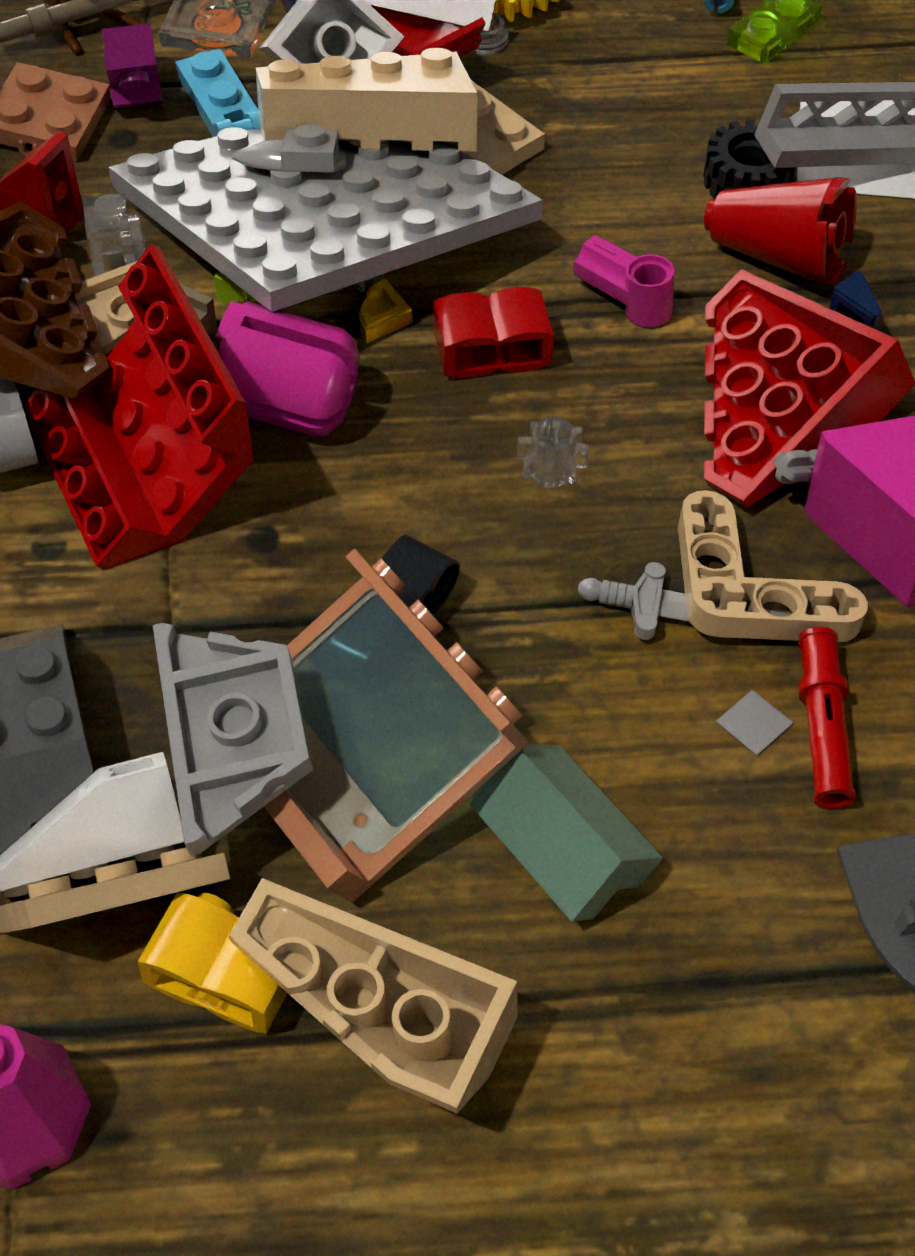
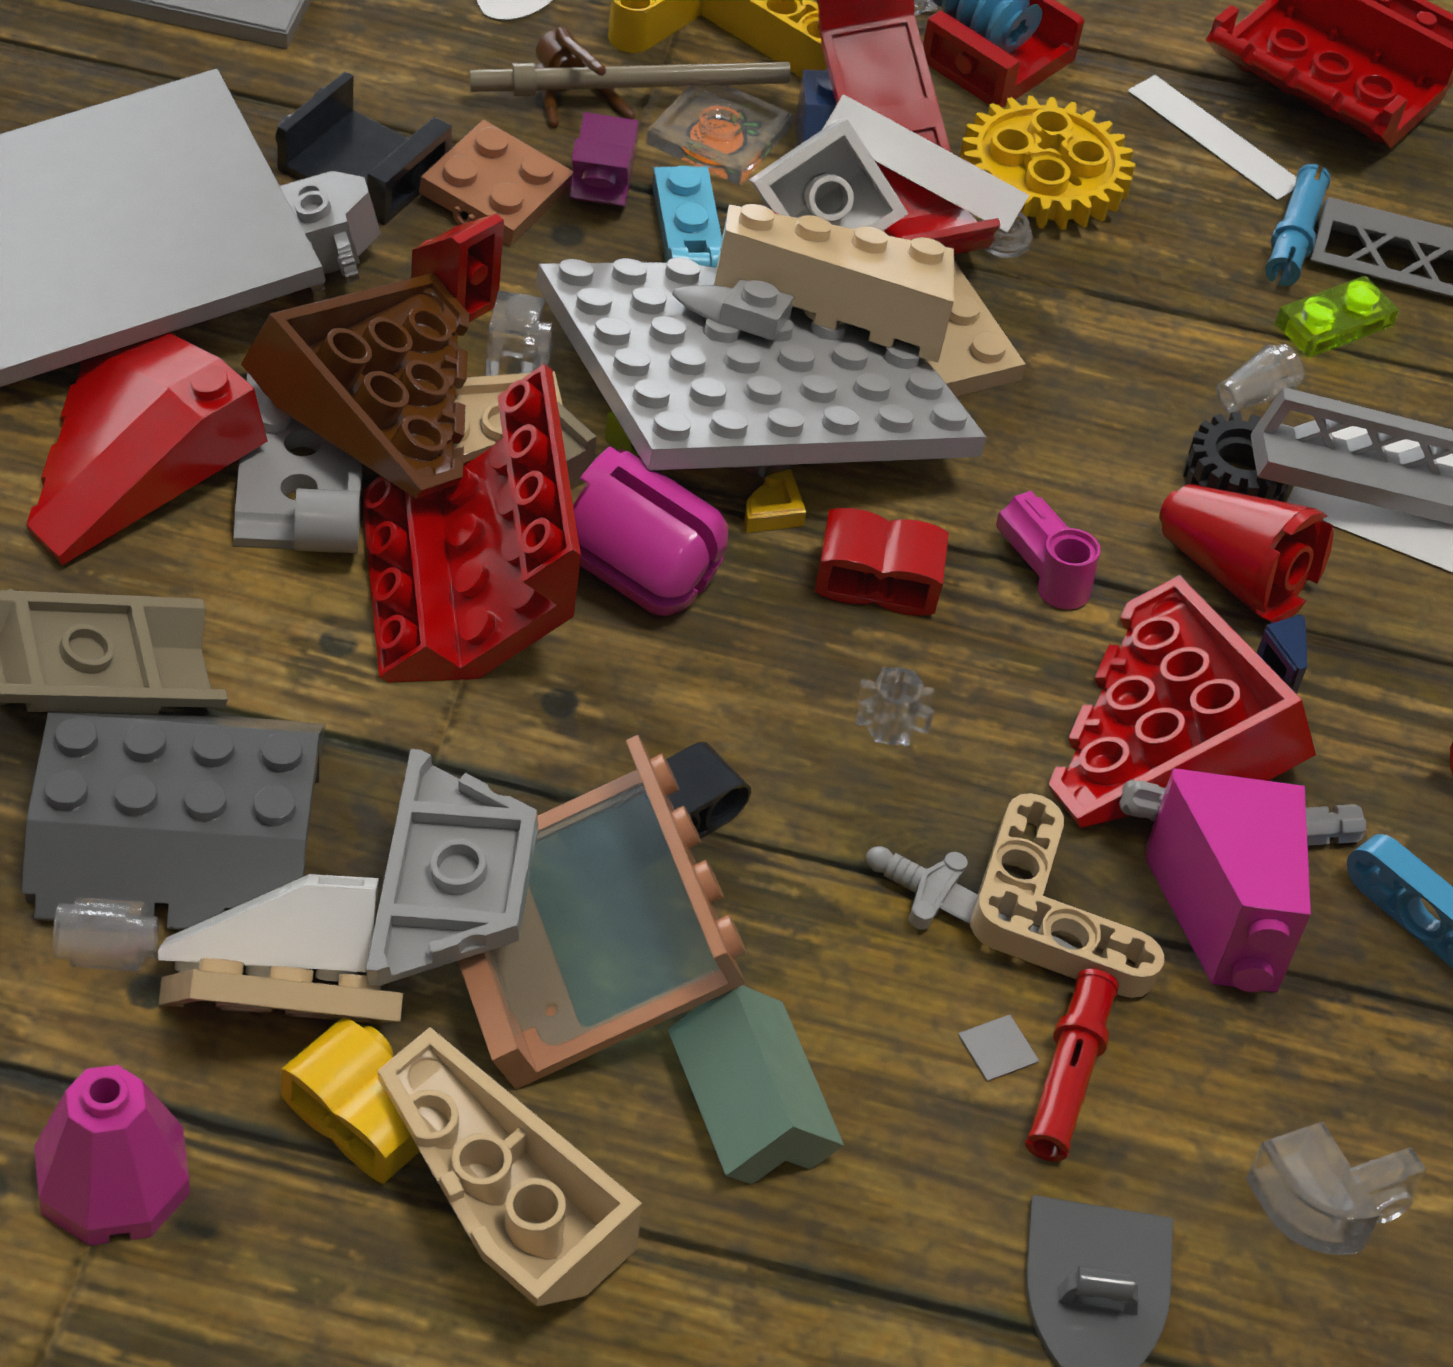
camera: 10 degrees right, 5 degrees down
none -> clear cone [1216,344,1304,413]

